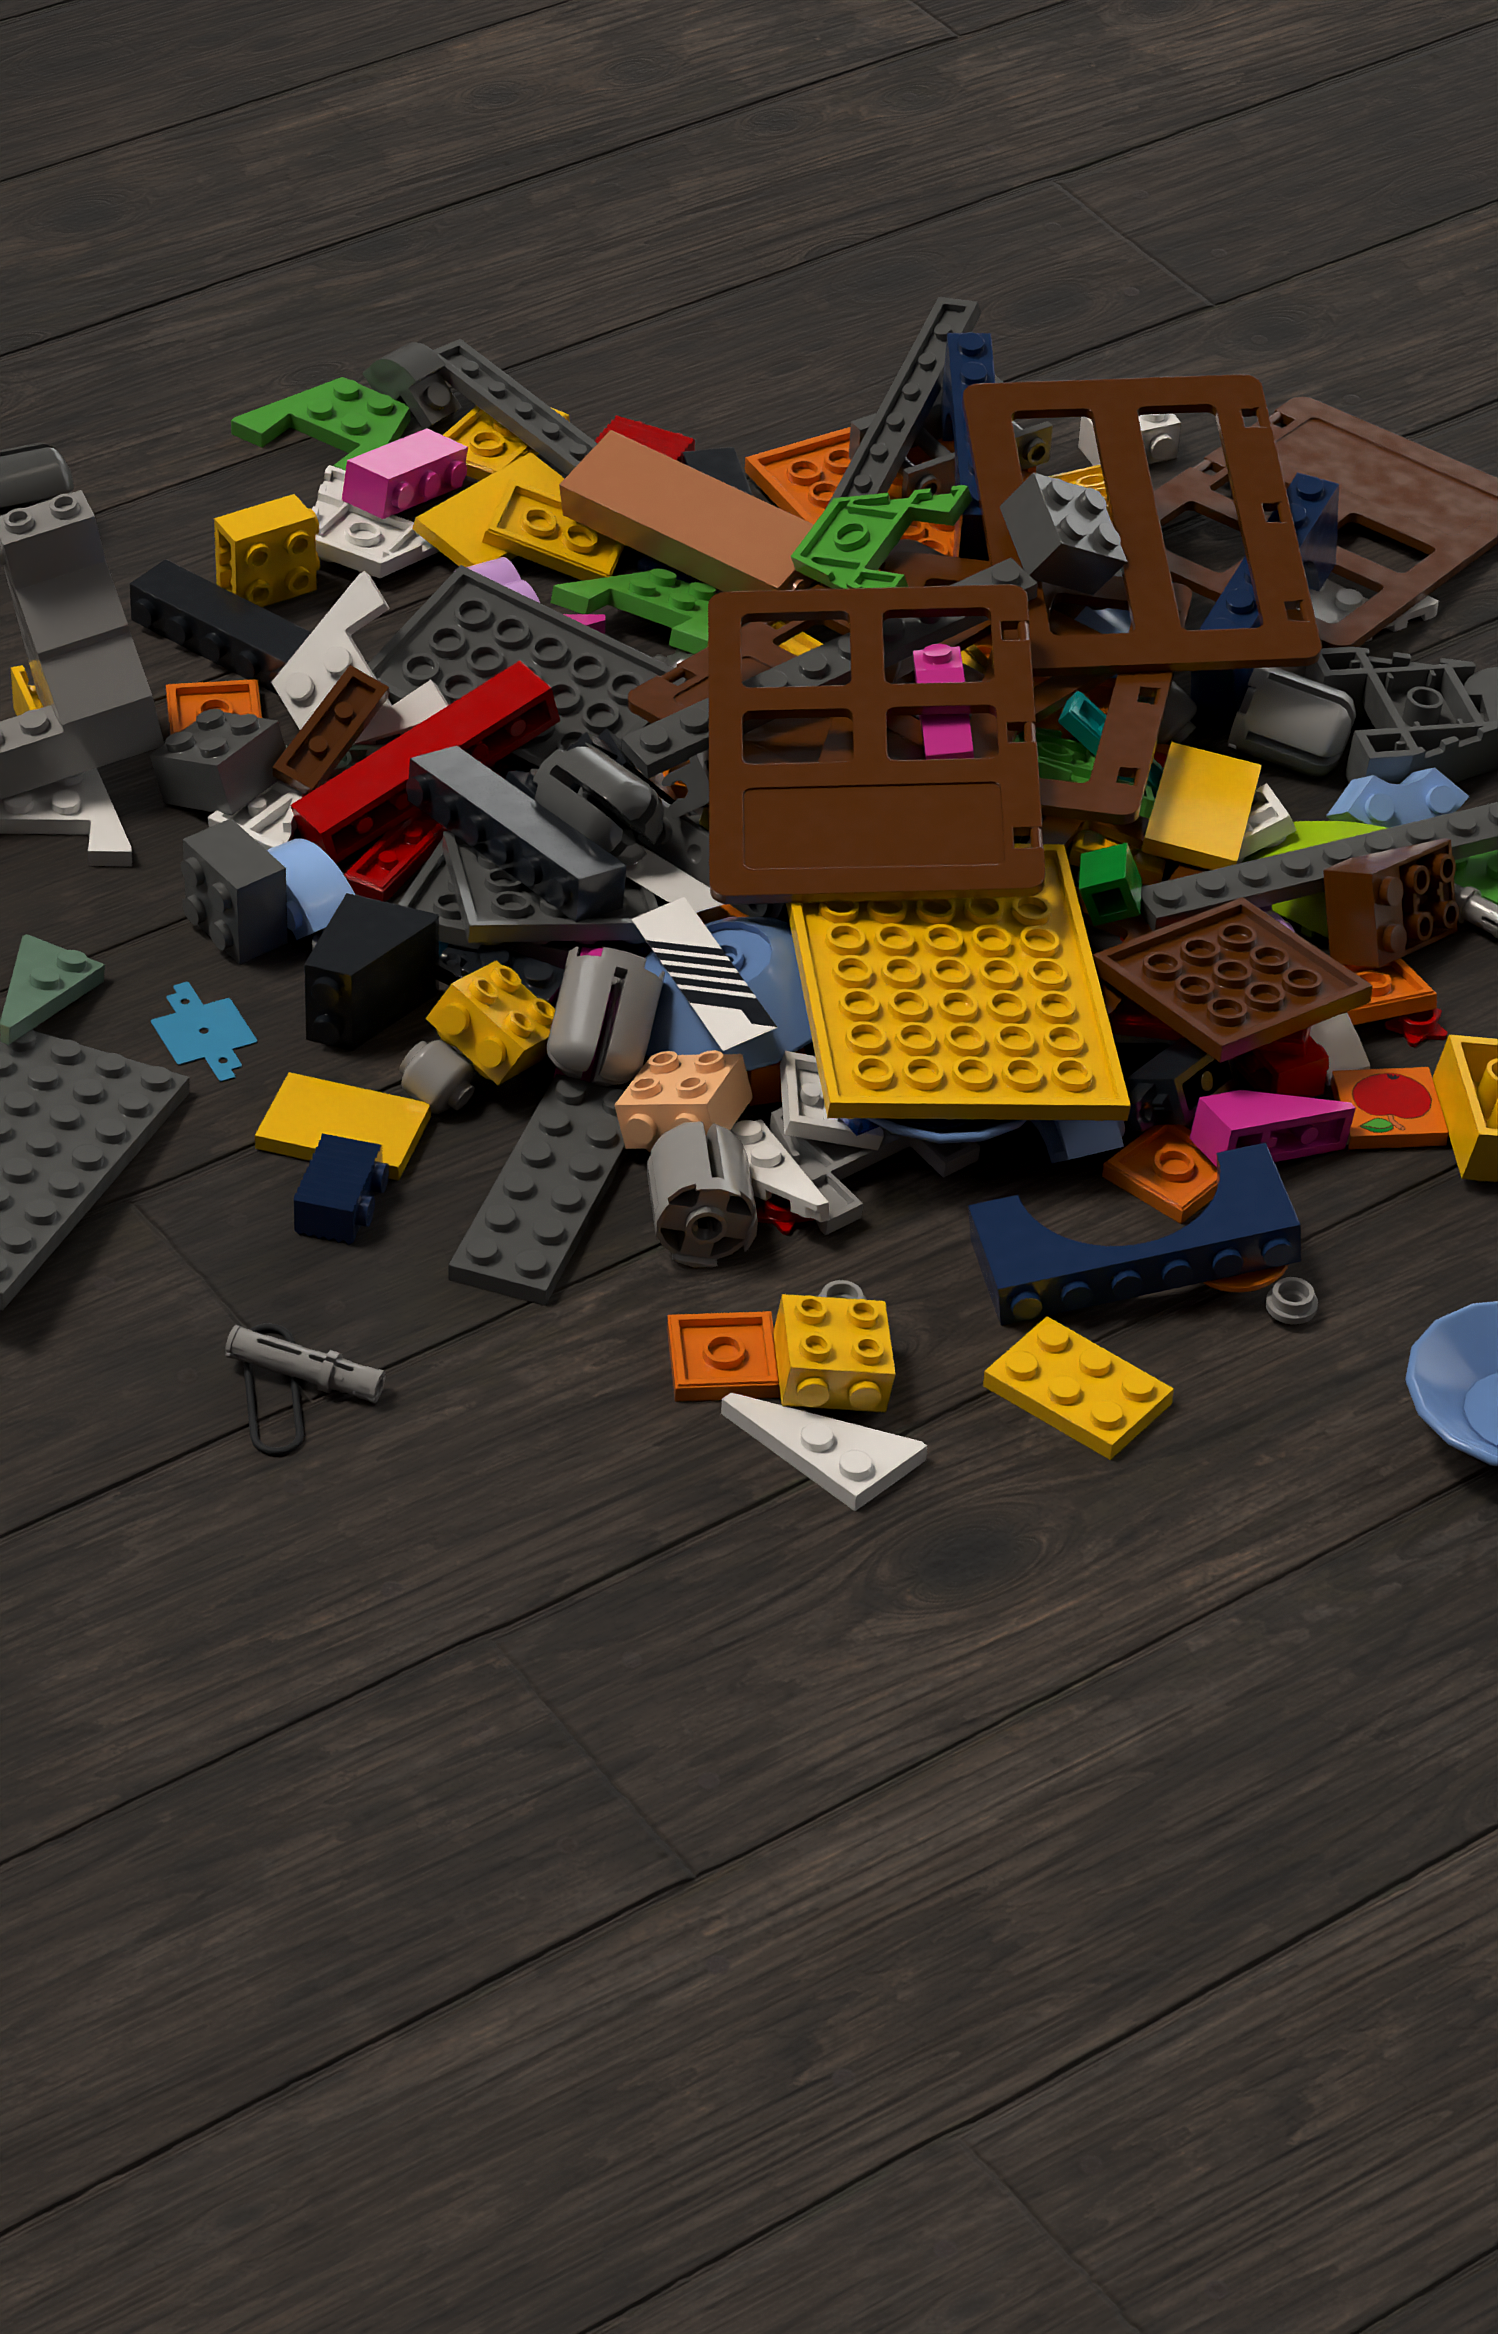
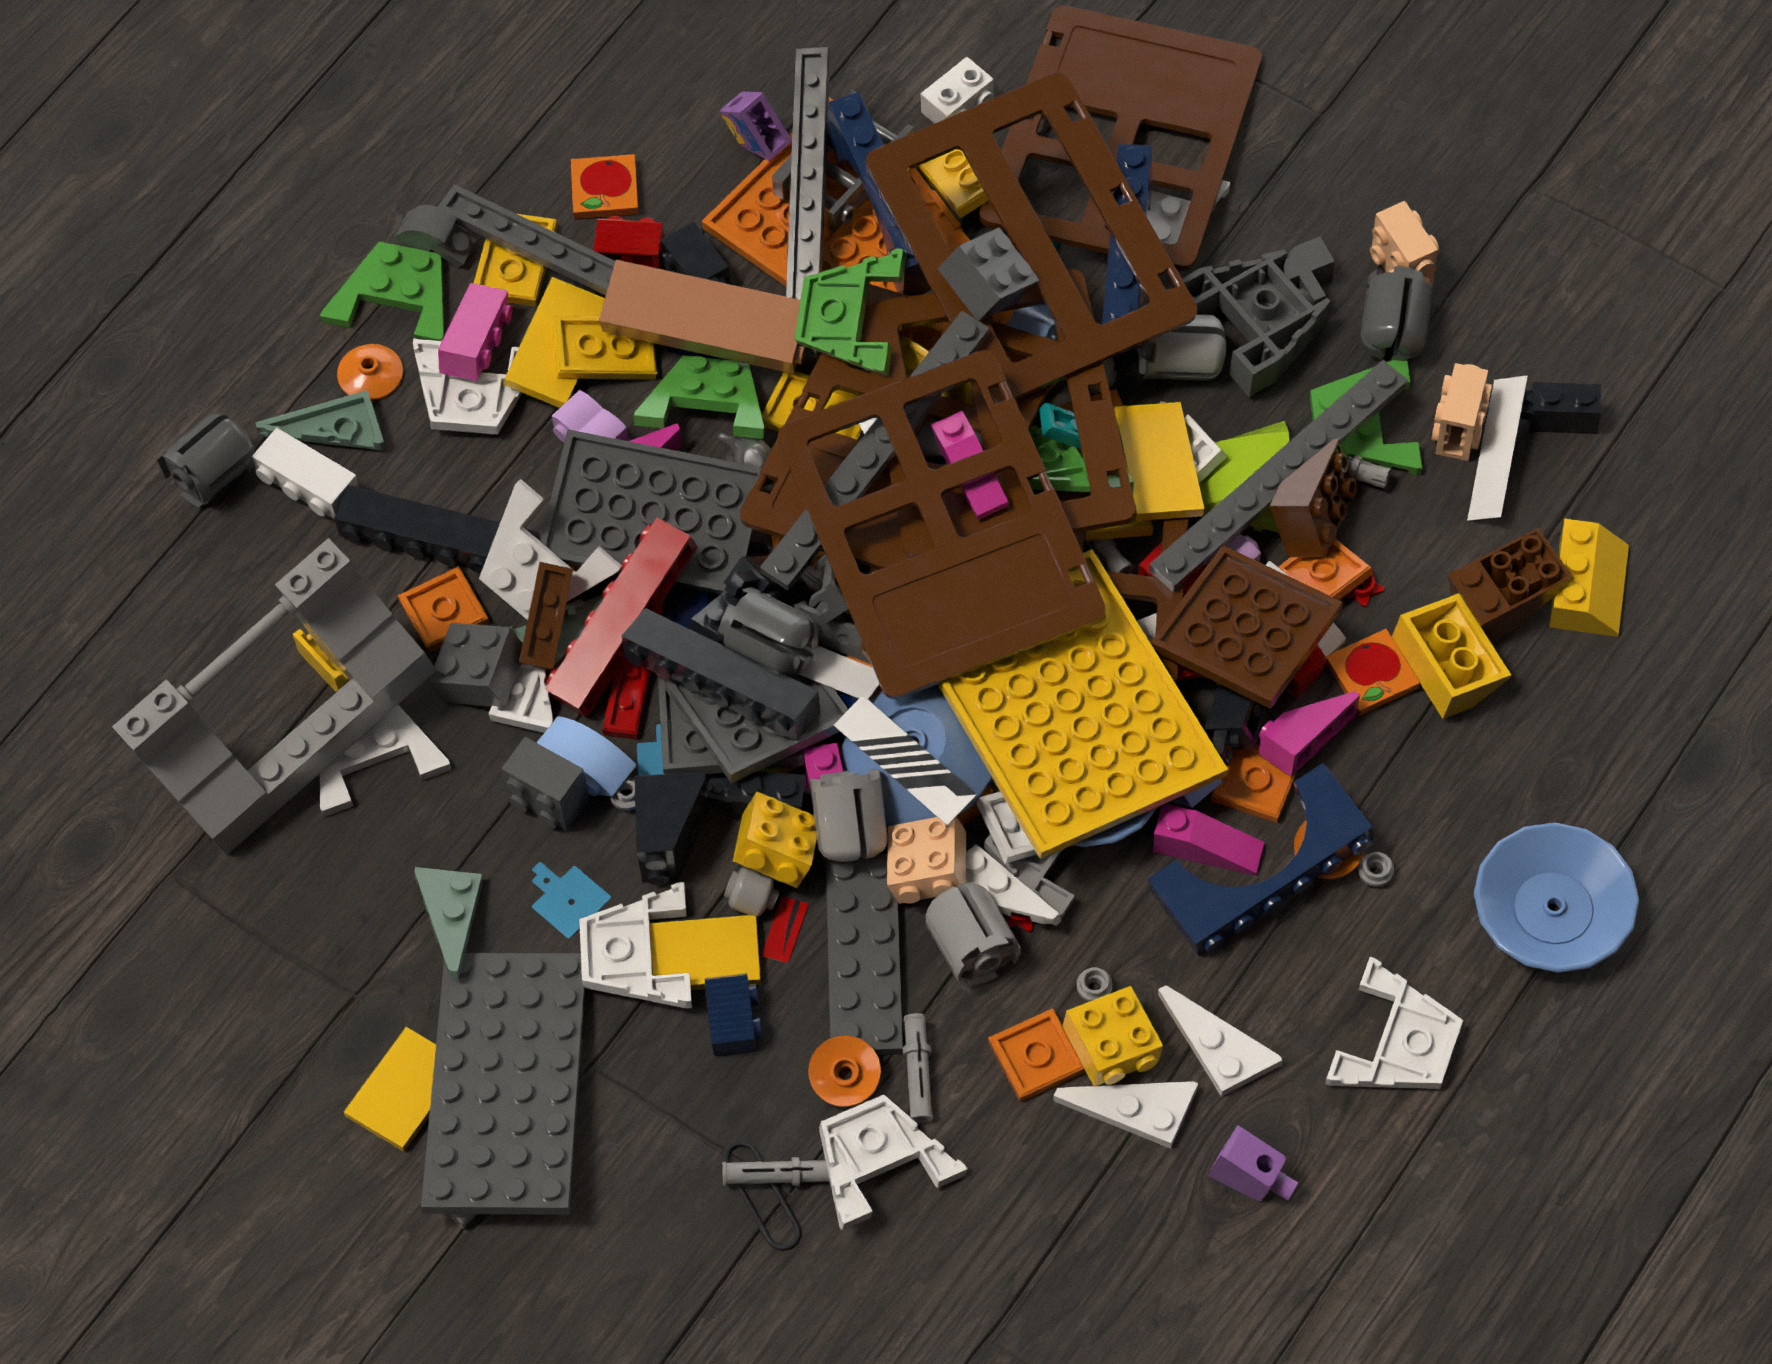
camera: 15 degrees left, 20 degrees up
yellow brick [214,494,320,607] -> none
yellow plate [983,1316,1174,1460] -> none
green brick [1079,843,1142,926] -> none
light blue brick [1326,767,1469,828] -> none
none -> white brick [252,428,359,519]
none -> sand green wing [255,390,386,450]
none -> orange dish [337,344,403,402]
none -> tile [571,154,639,219]
none -> white wing [579,882,692,1008]
none -> medium lavender torso [720,91,792,161]
none -> red sticker [762,897,808,963]
none -> orange dish [808,1035,881,1107]
none -> white wing [819,1095,967,1230]
none -> light grey pin [903,1013,933,1124]
none -> dark pink slope [1153,804,1264,876]
none -> white wing [1158,985,1282,1097]
none -> medium lavender torso [1208,1125,1299,1201]
none -> white wing [1326,957,1463,1089]

